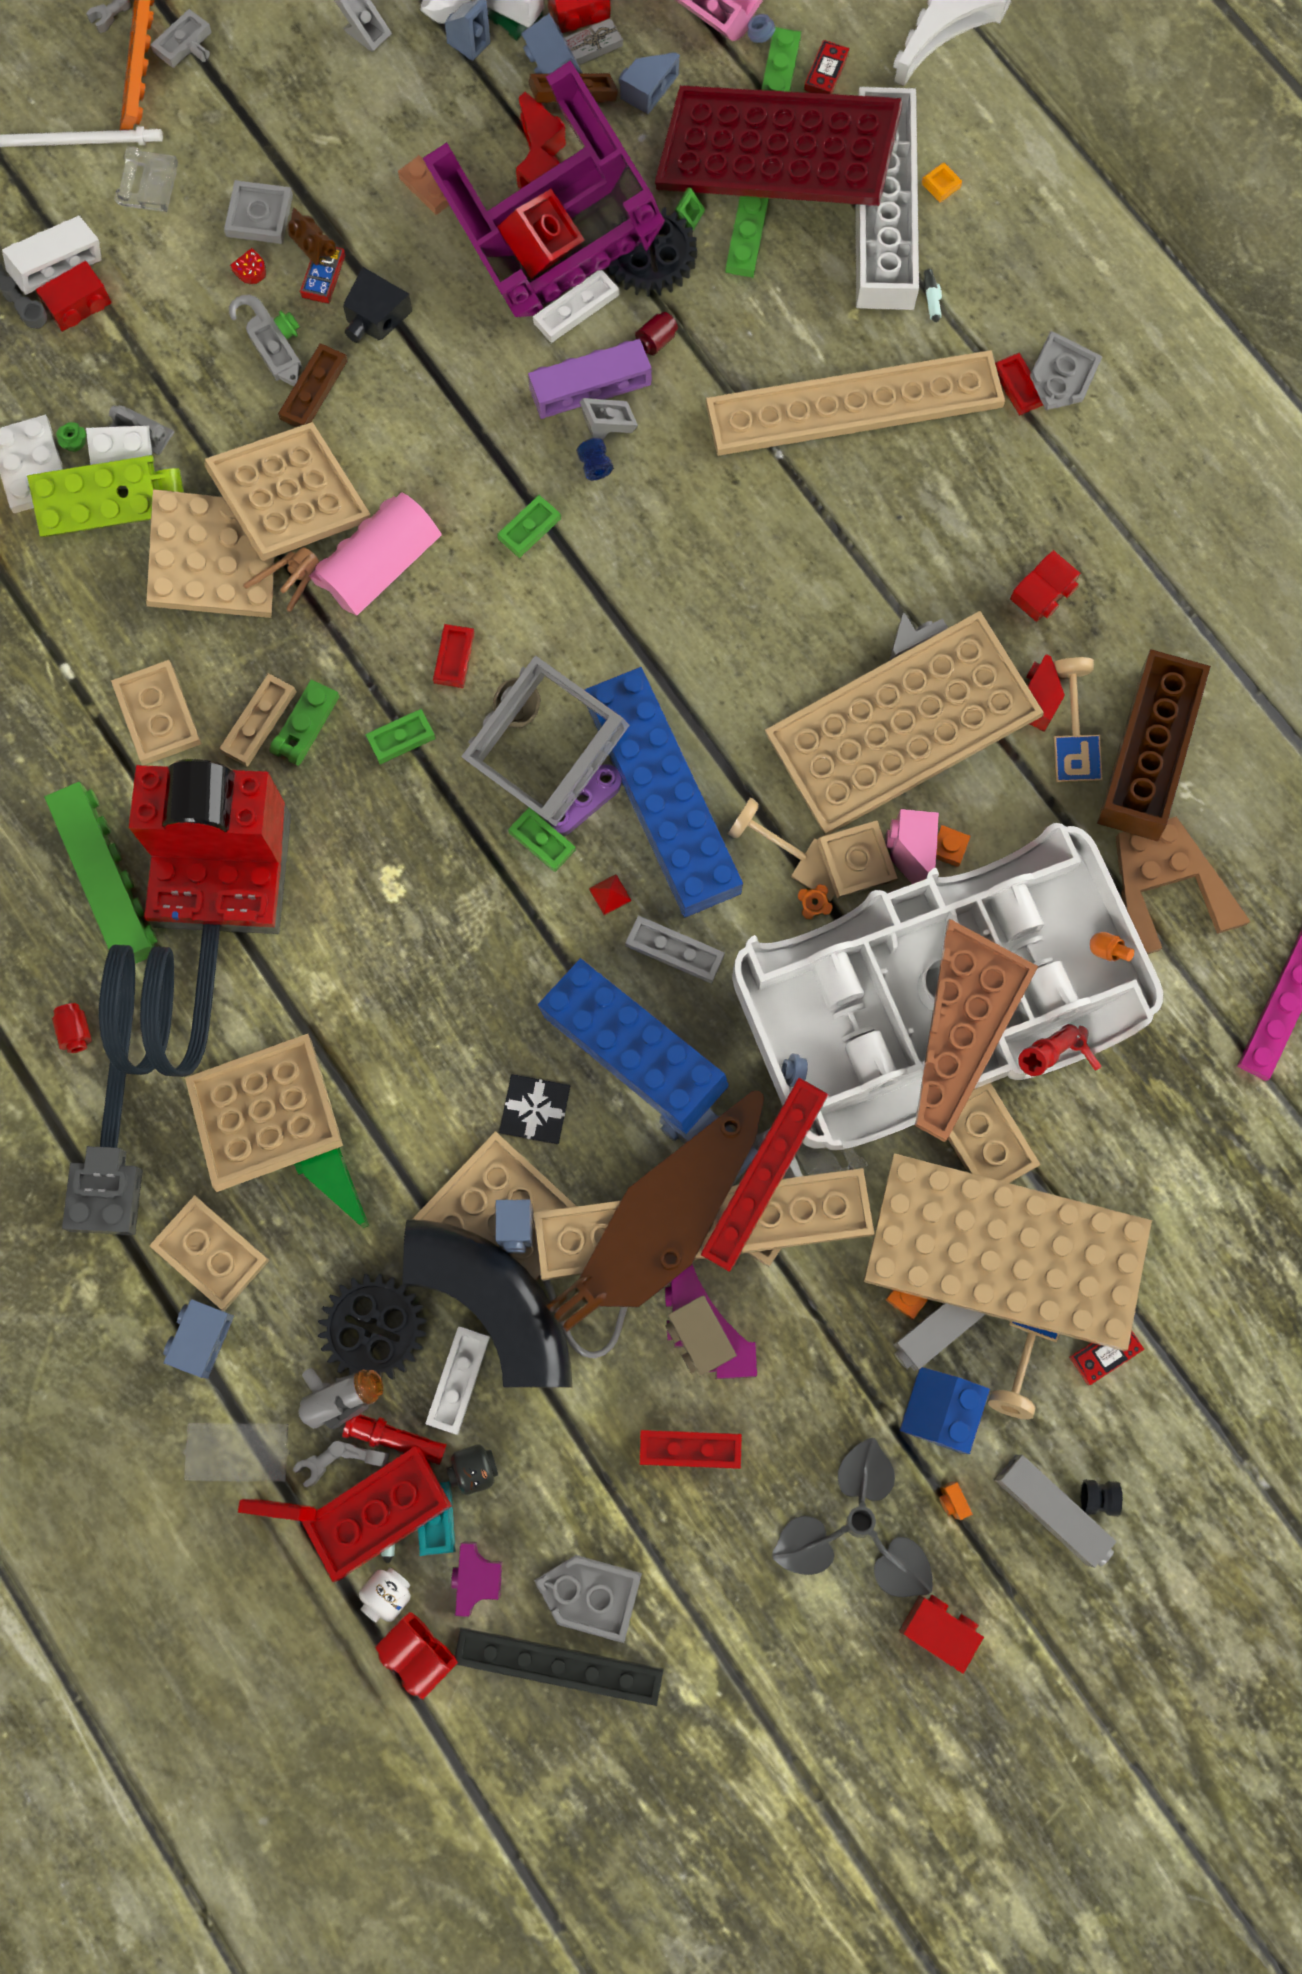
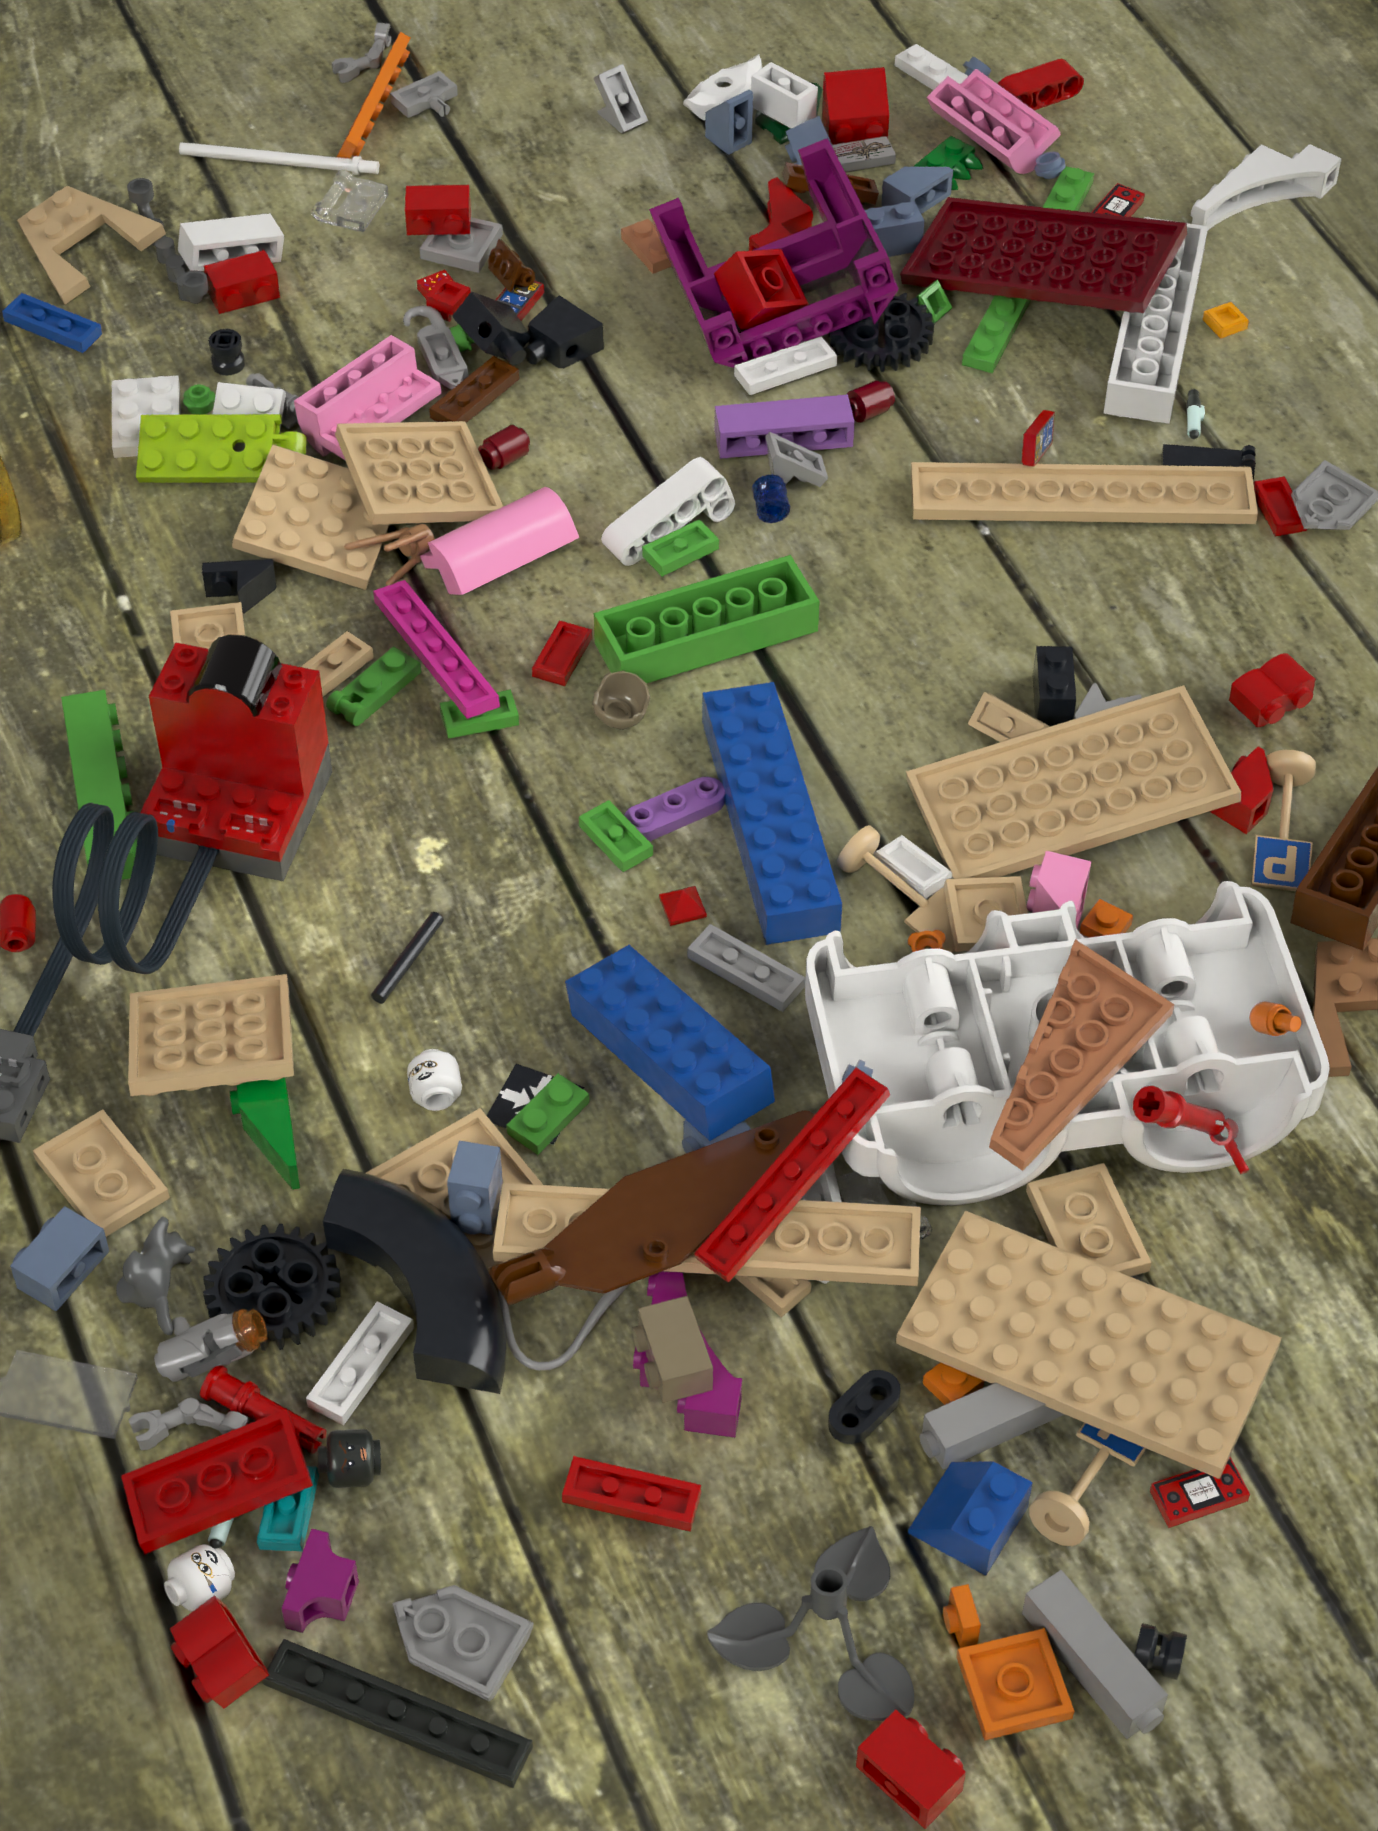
camera: 15 degrees right, 25 degrees down
red tile [237,1499,316,1521] -> none
light grey window [461,655,630,826] -> none
none -> dark grey animal [116,1217,195,1335]
none -> black slope [202,559,276,614]
none -> black wheel [209,329,245,376]
none -> bright pink brick [294,335,441,460]
none -> black bar [371,912,444,1004]
none -> dark pink plate [373,580,500,719]
none -> red brick [405,185,471,235]
none -> white head [407,1049,462,1111]
none -> red tile [426,277,471,322]
none -> black torso [452,291,531,365]
none -> dark red brick [478,424,530,470]
none -> bright green plate [507,1073,589,1155]
none -> bright green brick [594,555,820,684]
none -> white beam [601,457,735,566]
none -> black plate [828,1370,901,1444]
none -> sand blue brick [862,201,924,258]
none -> white tile [874,835,952,899]
none -> green plate [914,136,983,190]
none -> orange plate [956,1628,1074,1741]
none -> tan plate [968,692,1049,742]
none -> red tile [1022,410,1055,467]
none -> black brick [1032,646,1076,727]
none -> black hinge [1161,444,1256,480]

